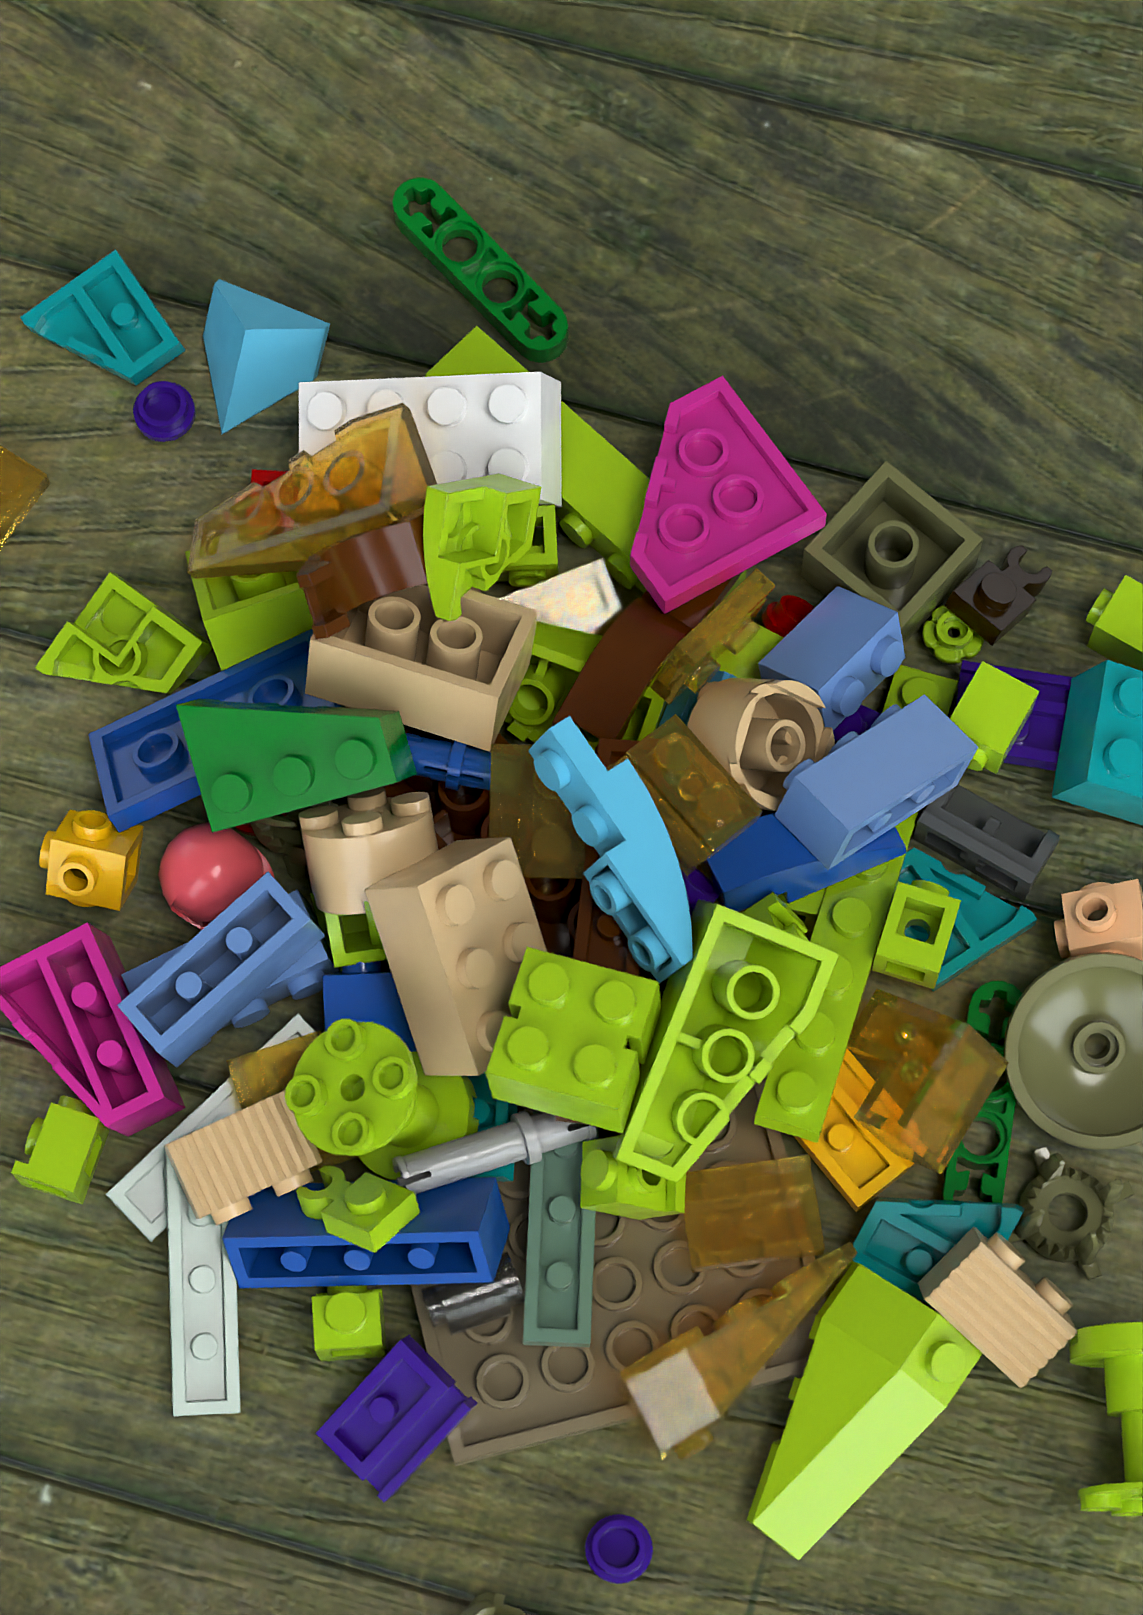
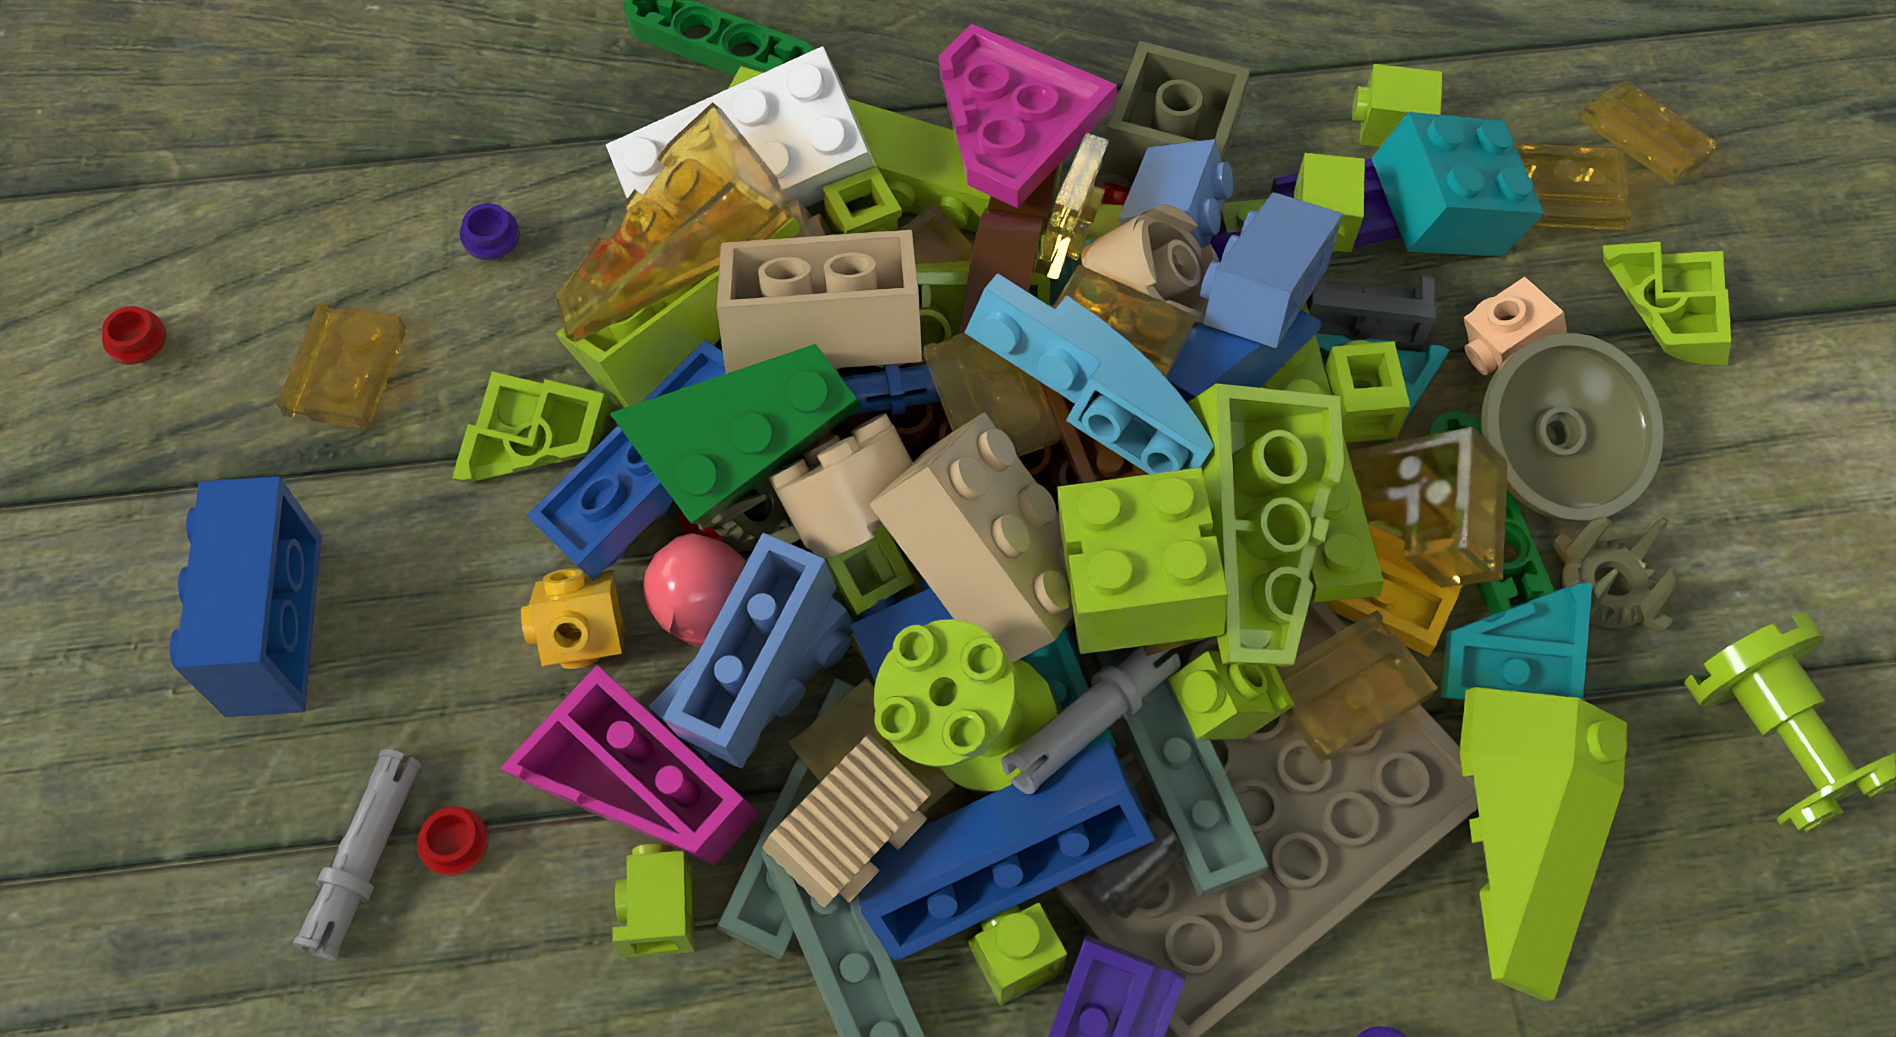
camera: 25 degrees left, 10 degrees down
teal wing [20,249,186,385] -> none
medium azure slope [203,279,330,434] -> none
reddish brown piece [296,506,428,639] -> none
lime plate [296,1165,420,1253] -> none
lime slope [423,473,541,621] -> none
clear yellow wedge [619,1241,858,1461] -> none
tan brick [918,1227,1077,1388] -> none
lime plate [922,605,984,664] -> none
dark brown plate [945,545,1052,646] -> none

